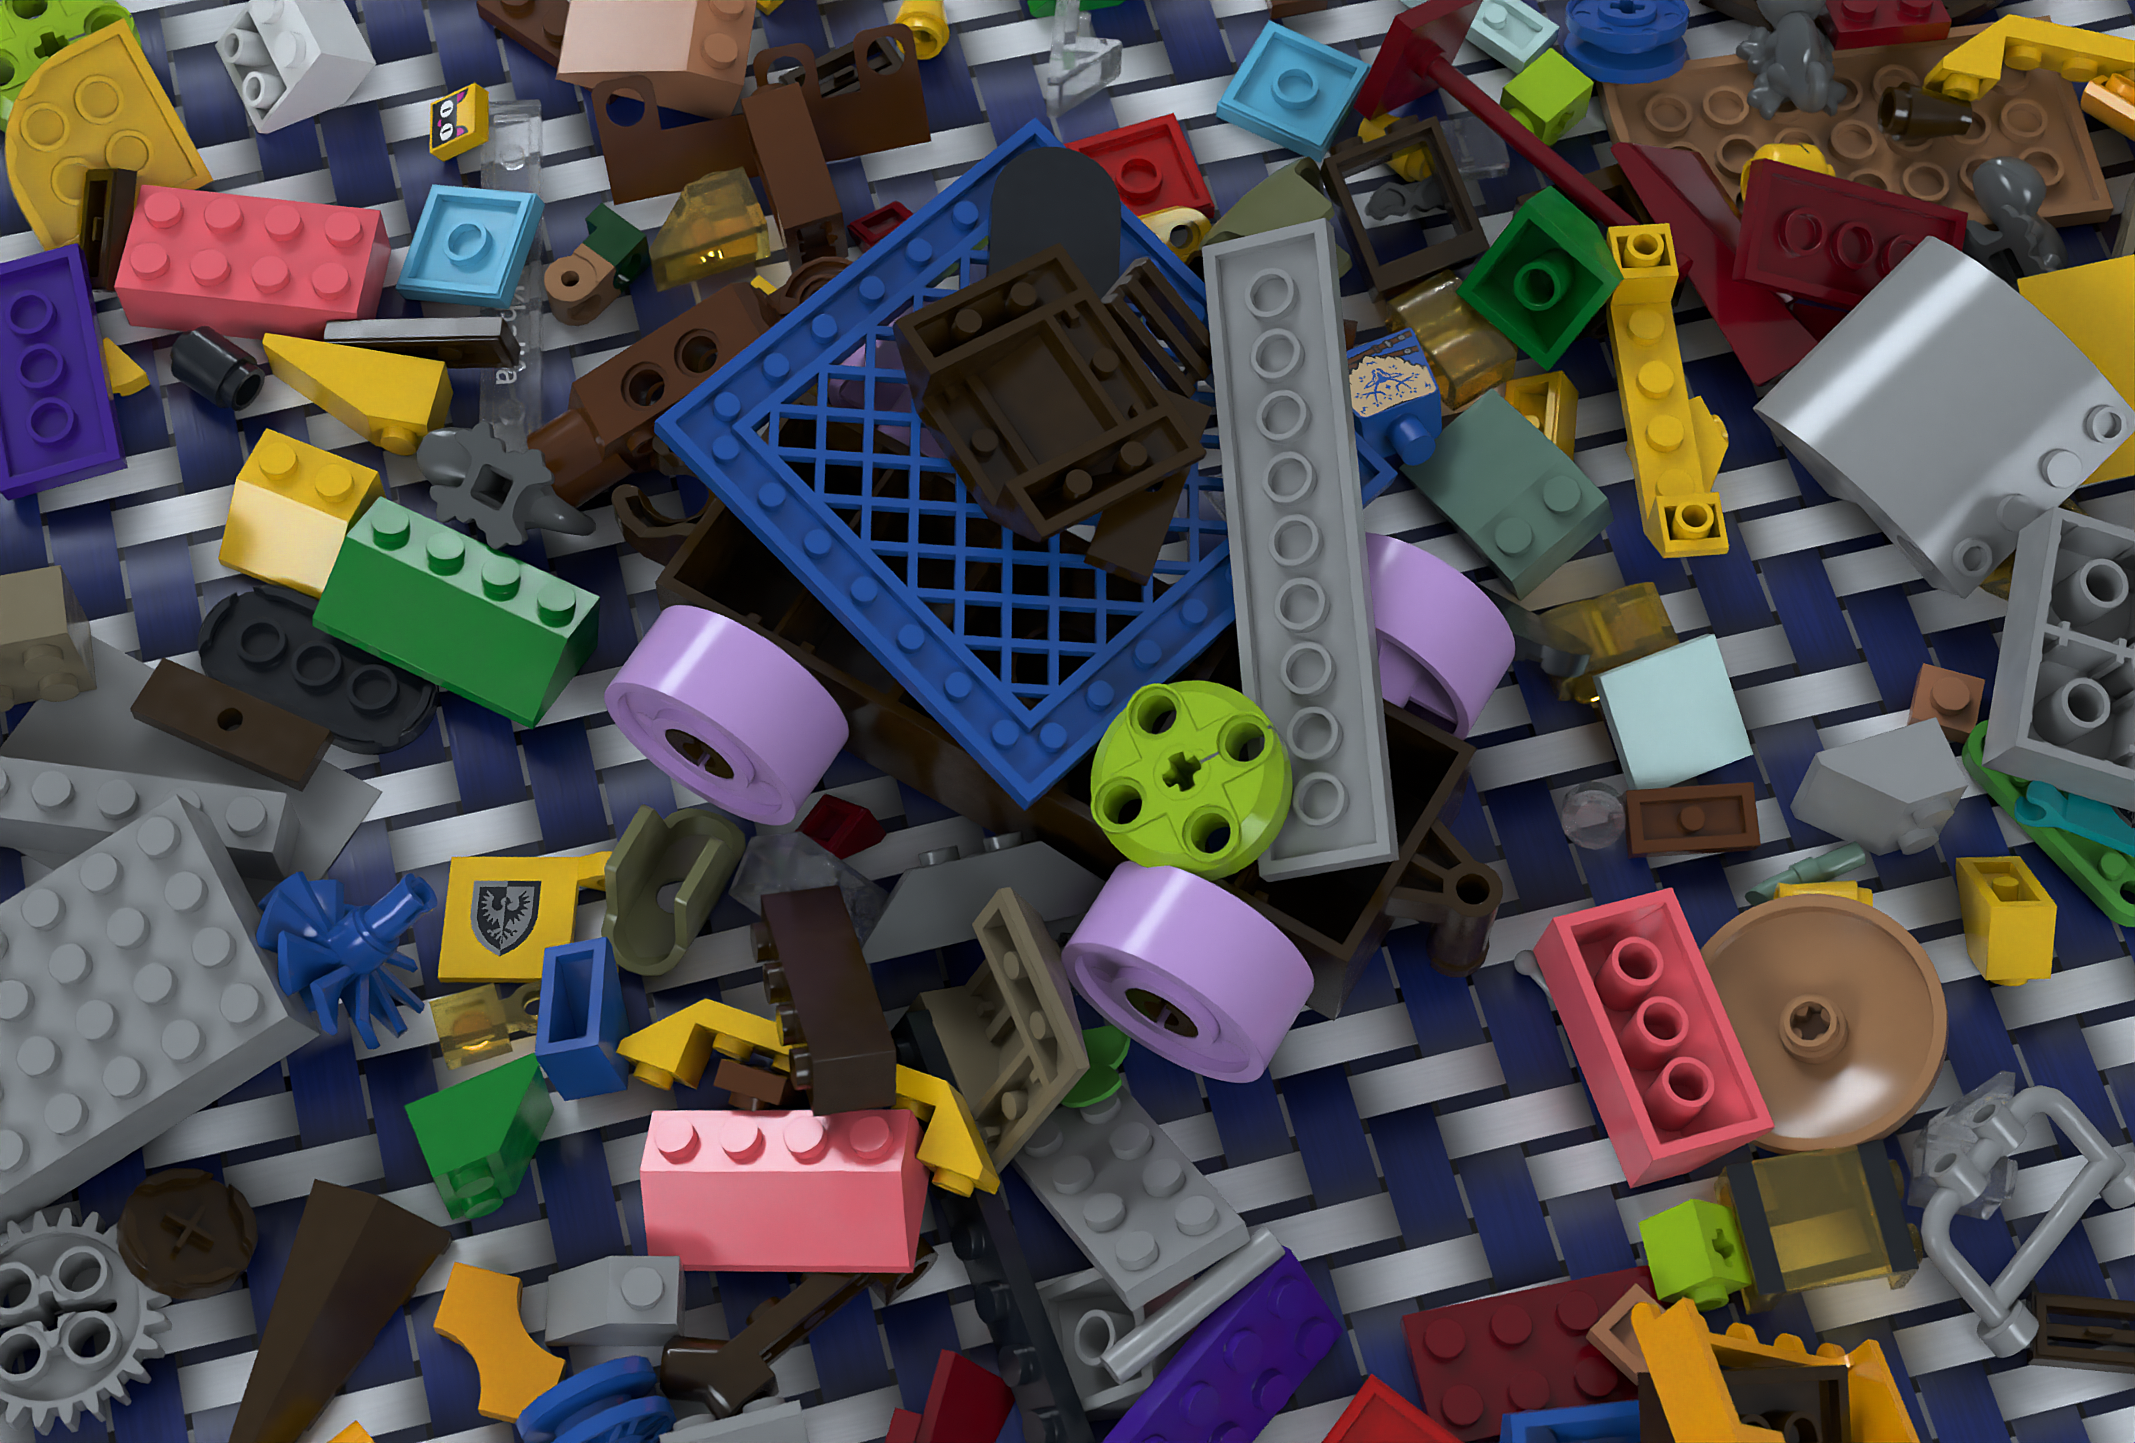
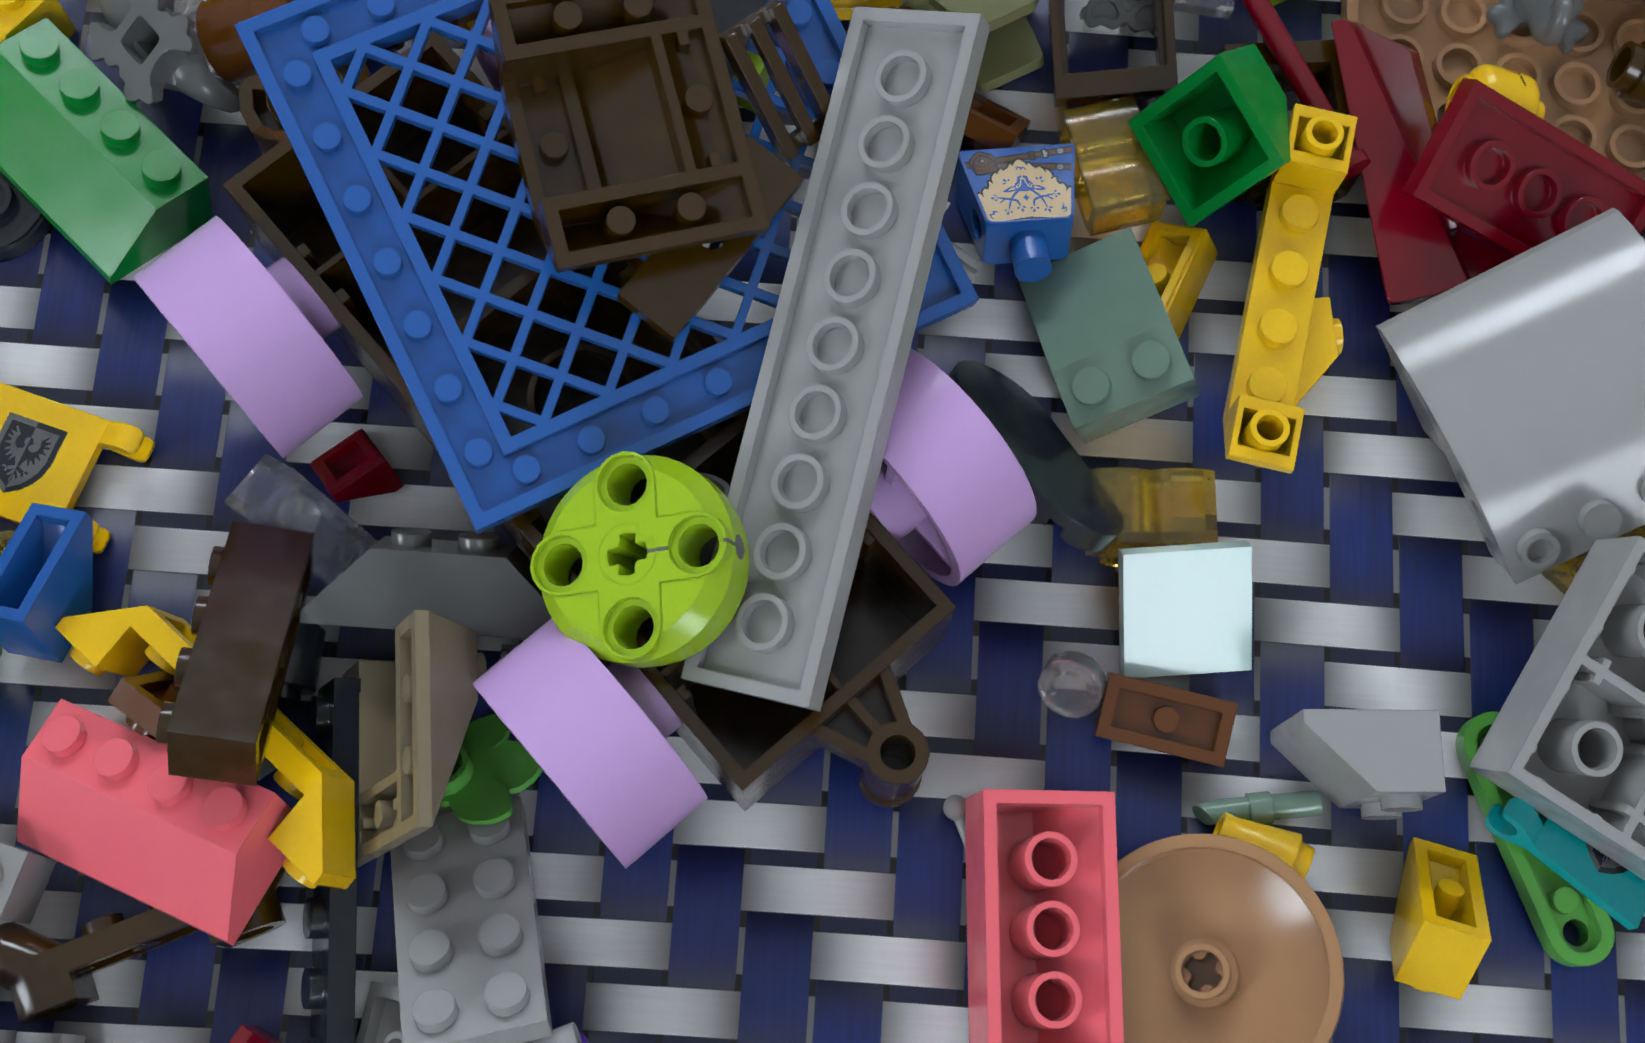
camera: 15 degrees right, 10 degrees up
olive piece [601,804,746,976] -> none
nougat plate [1907,663,1985,744] -> none

